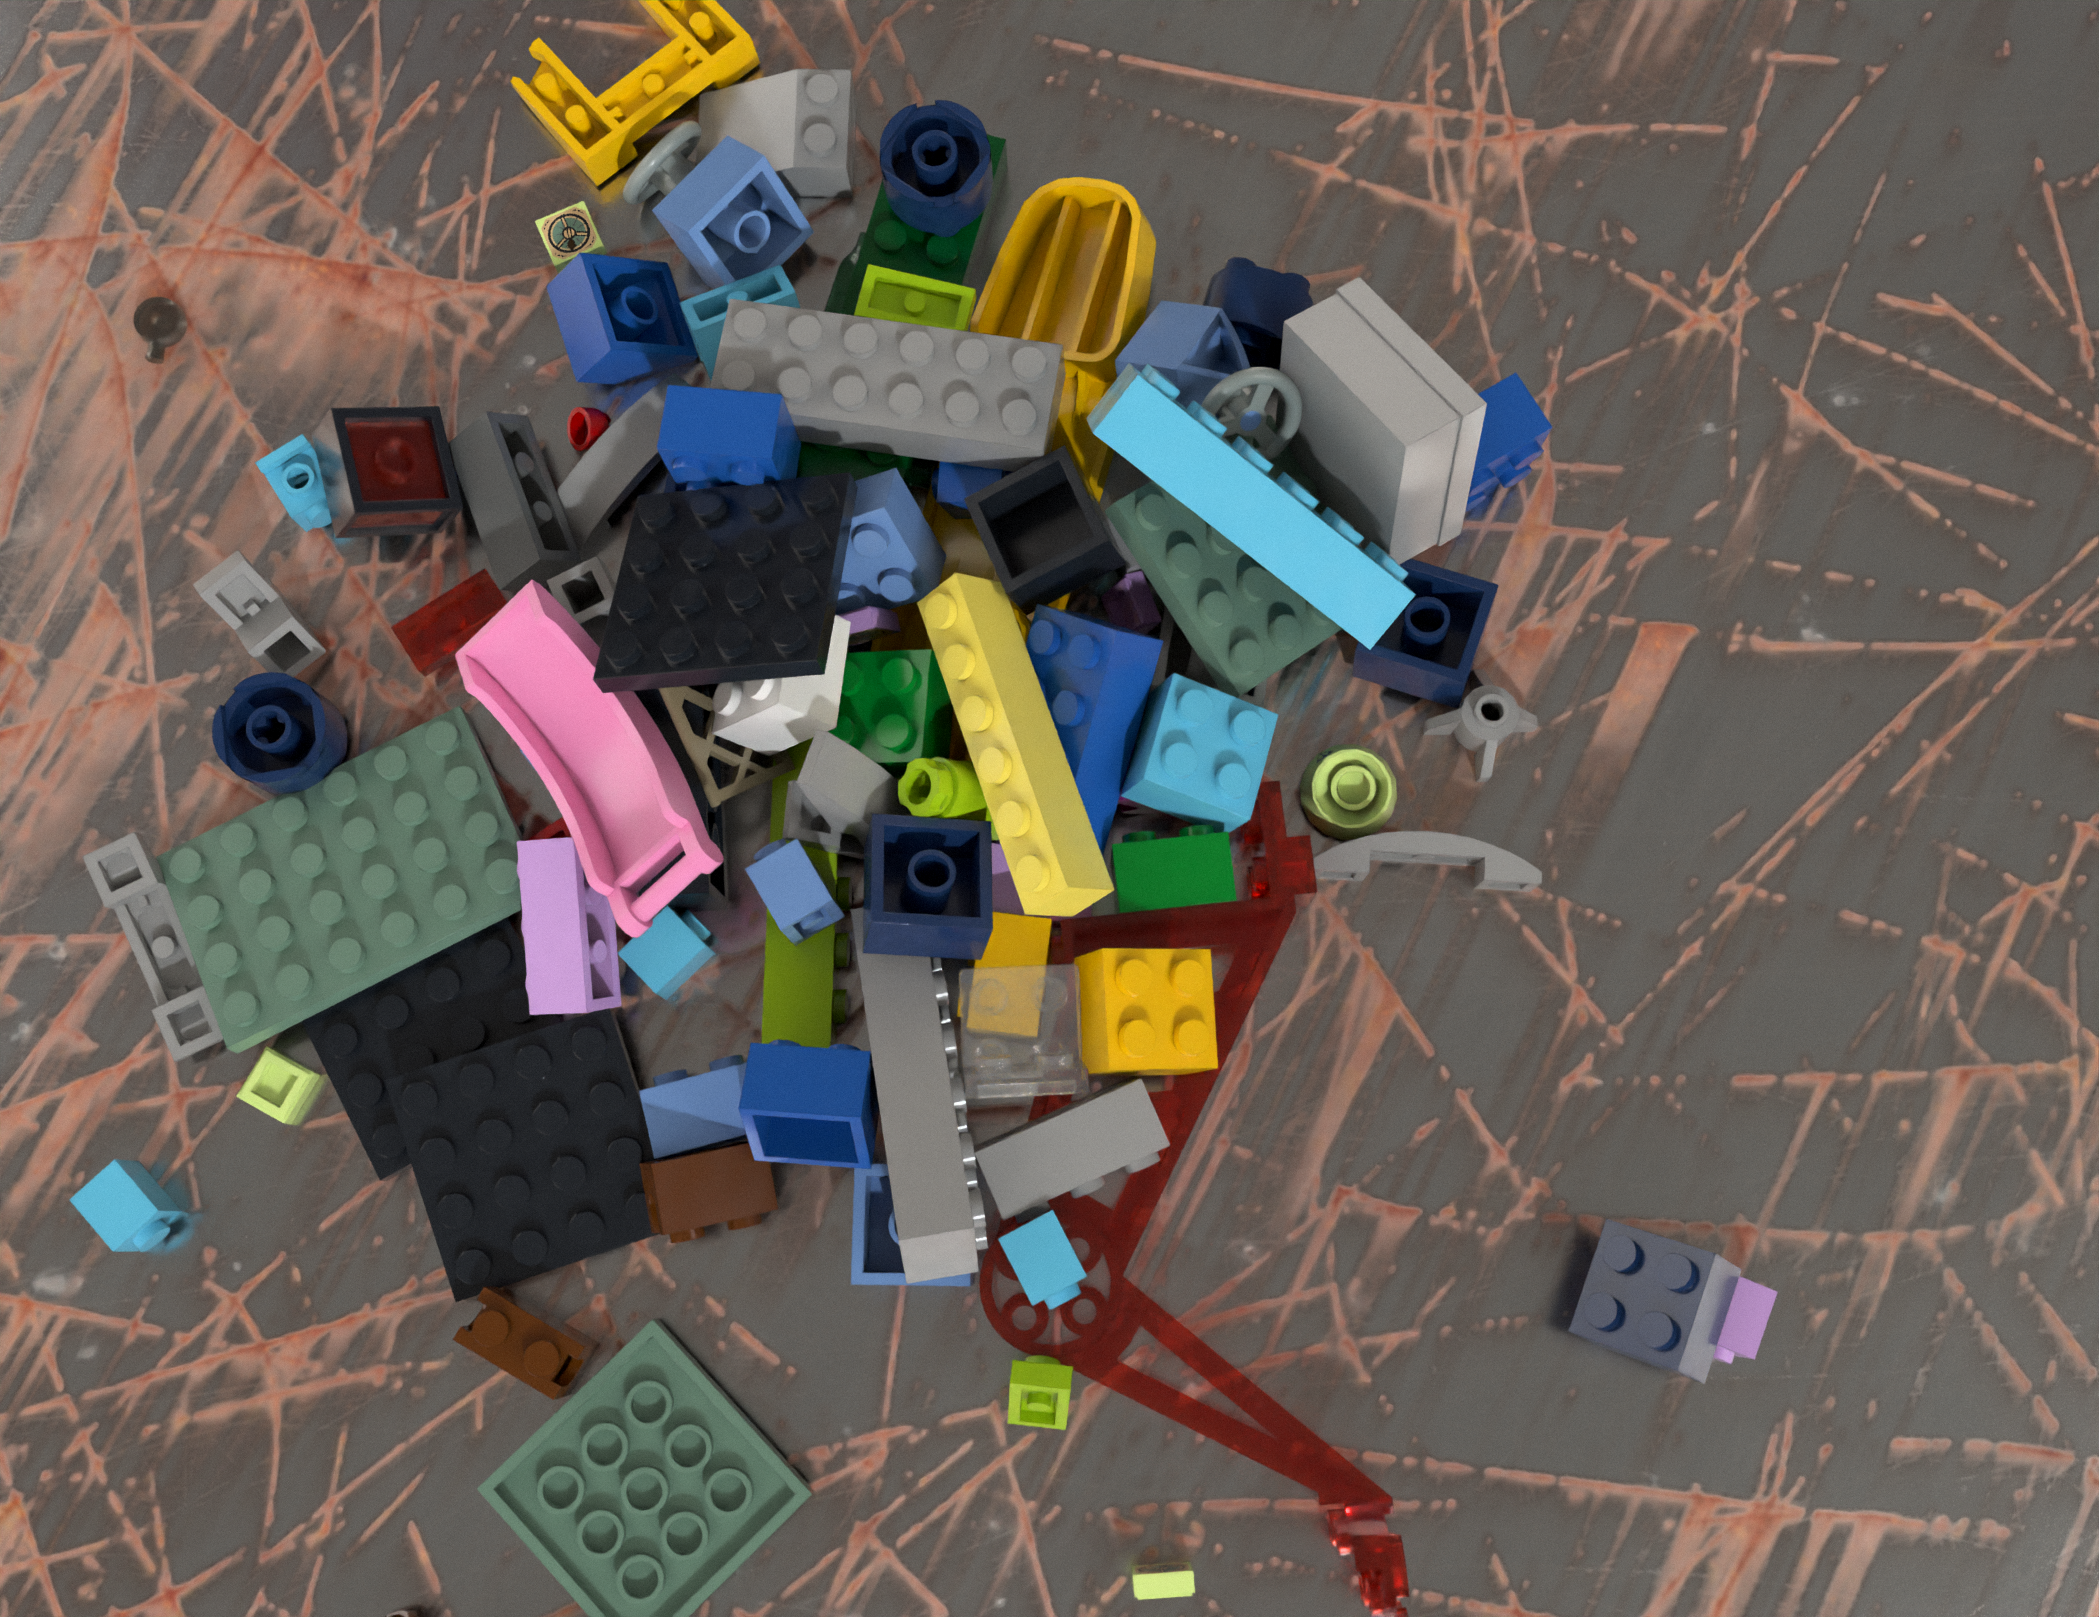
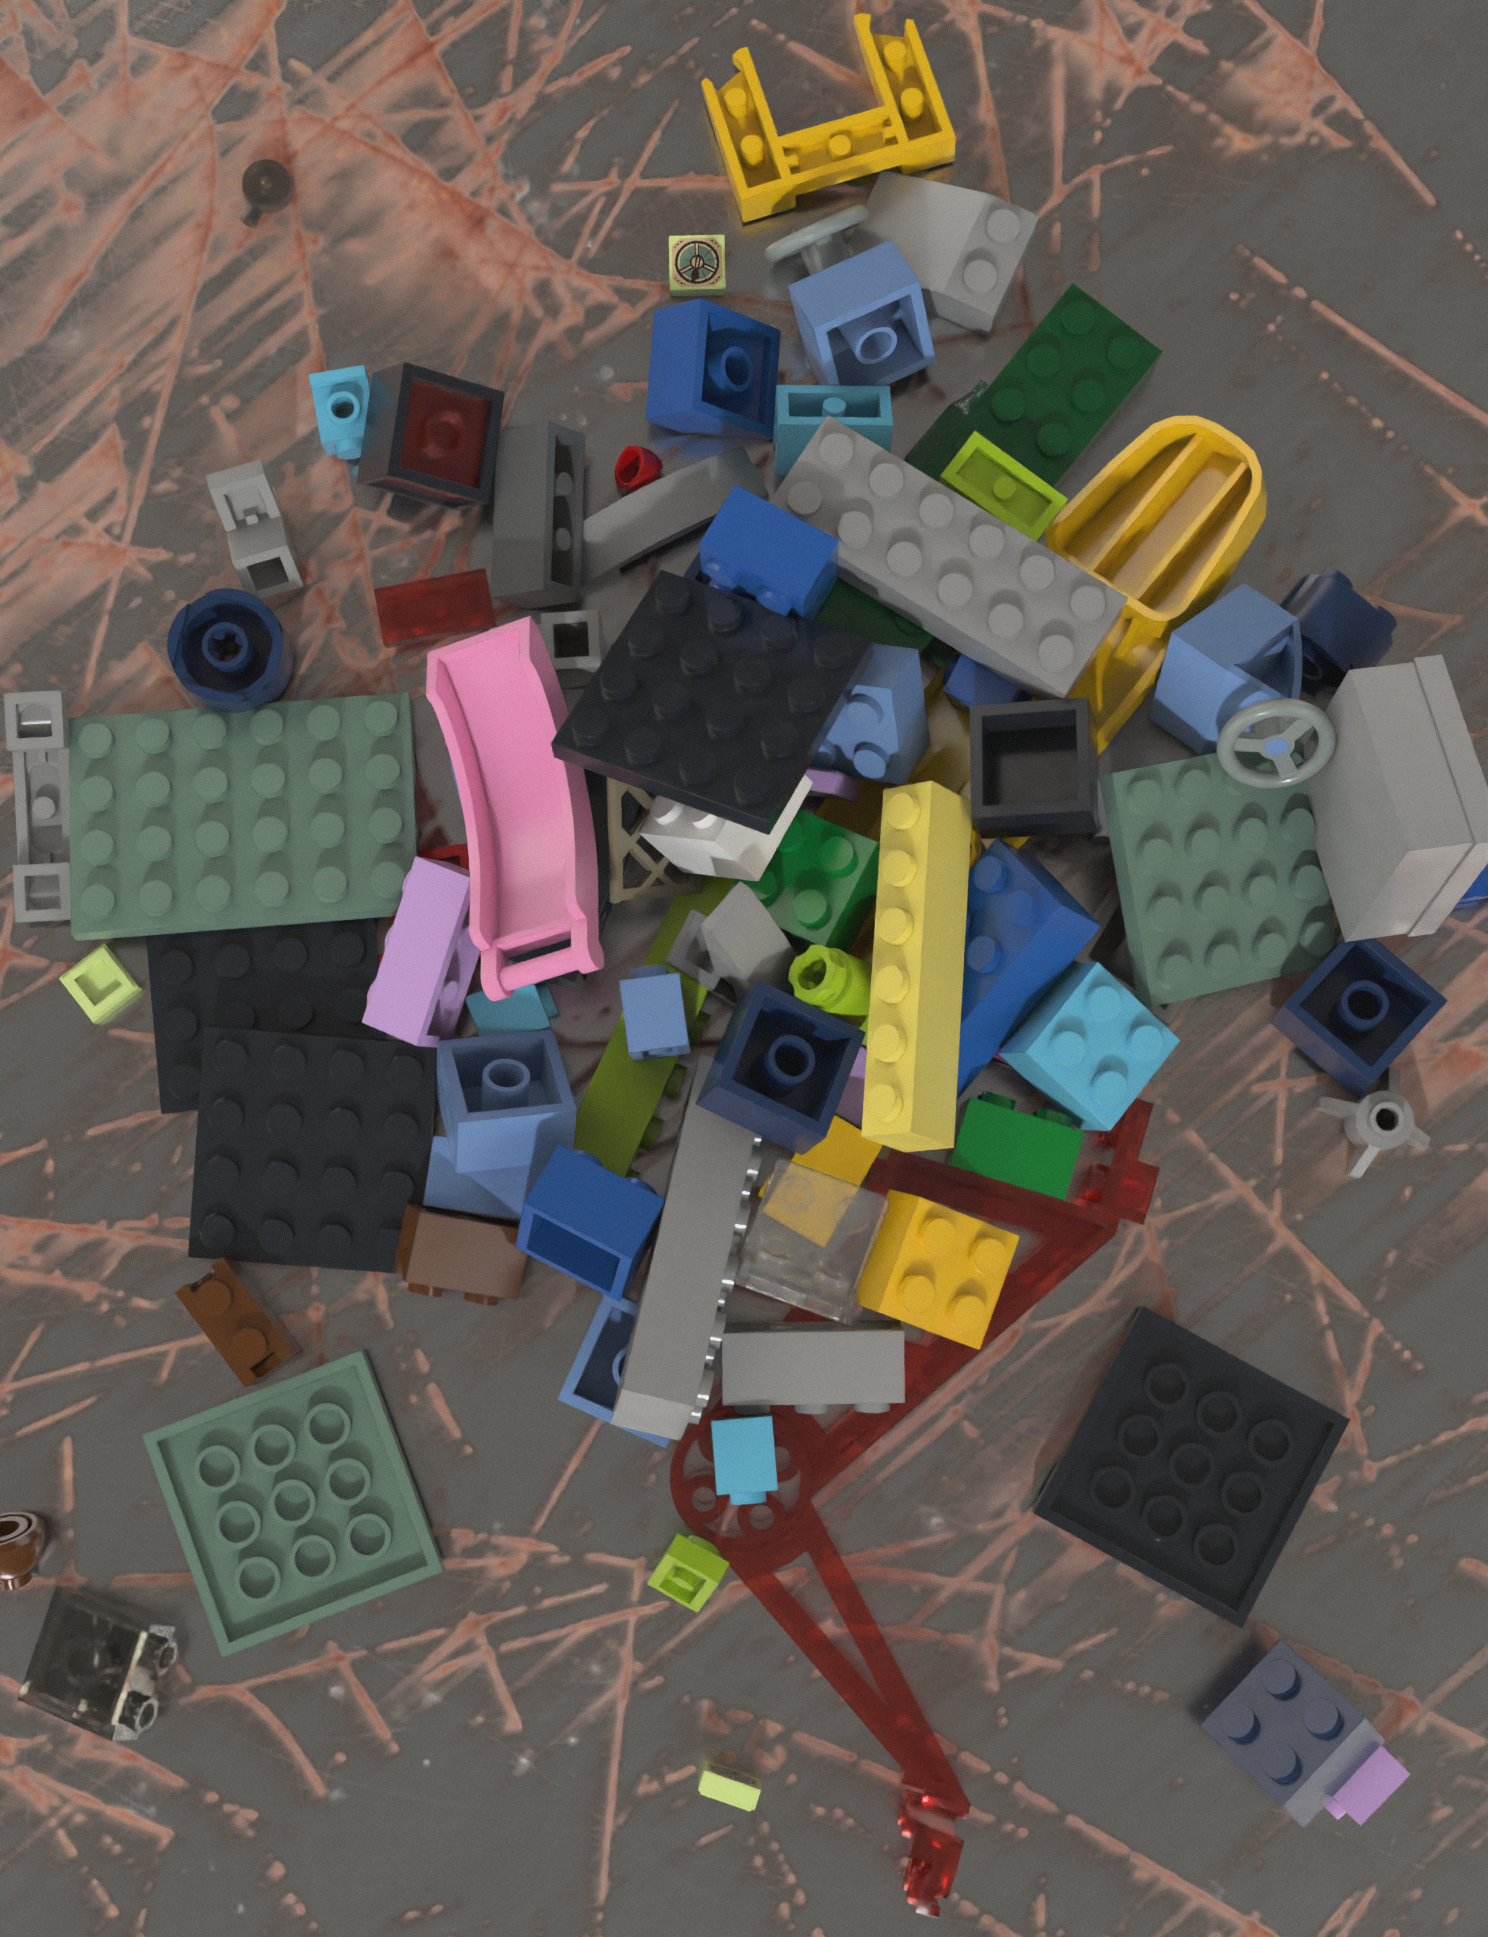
camera: 20 degrees right, 5 degrees up
dark blue brick [880,100,993,237] -> none
medium azure brick [1086,363,1416,650] -> none
lavender tile [1101,571,1162,634] -> none
yellowish green hat [1300,744,1397,840] -> none
light grey slope [1307,831,1542,892] -> none
none -> medium blue brick [436,1029,577,1174]
none -> black plate [1031,1306,1351,1629]

